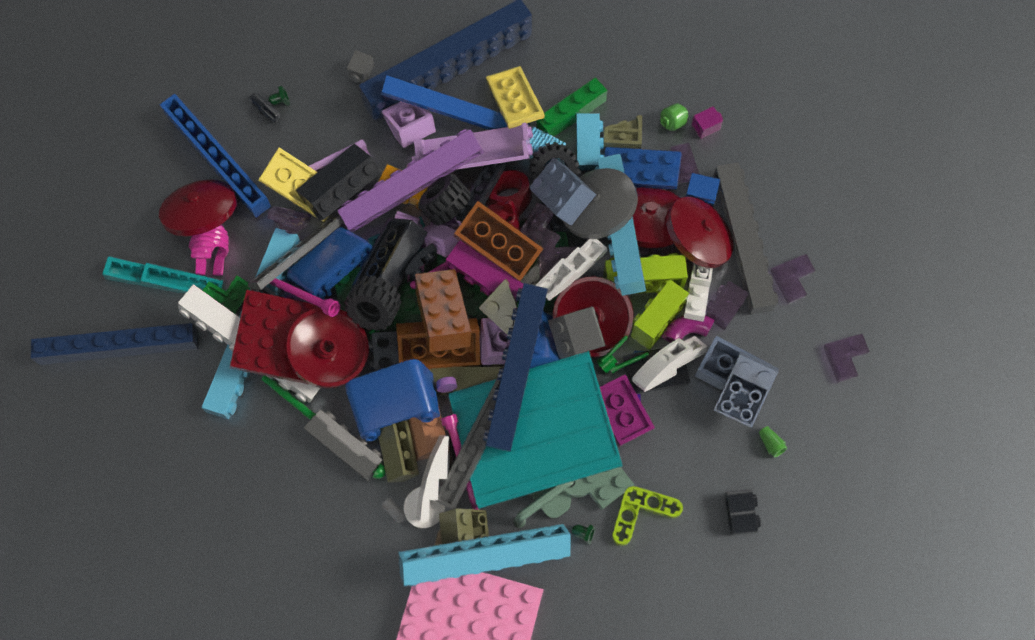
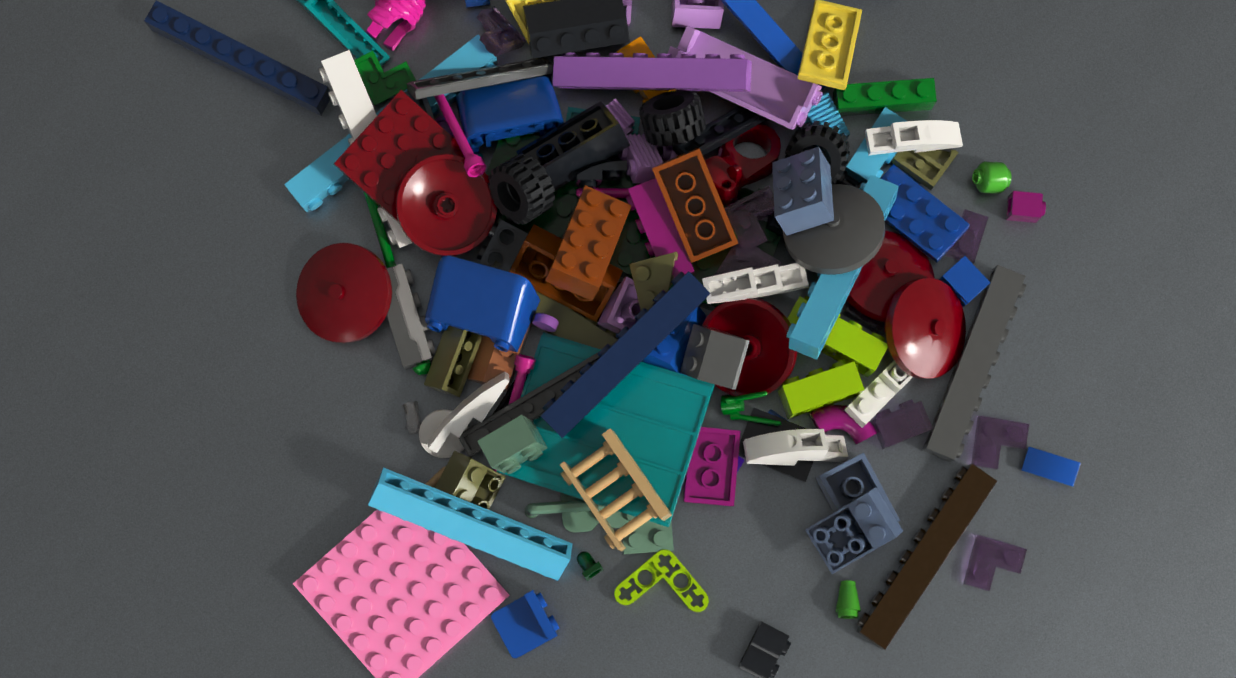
camera: 30 degrees right, 10 degrees up
none -> dark red dish [296,243,392,343]
none -> sand green brick [477,415,548,474]
none -> blue bracket [491,590,560,658]
none -> tan fence [560,429,672,551]
none -> dark brown brick [856,464,997,650]
none -> white slope [864,120,963,156]
none -> blue slope [1022,447,1081,487]

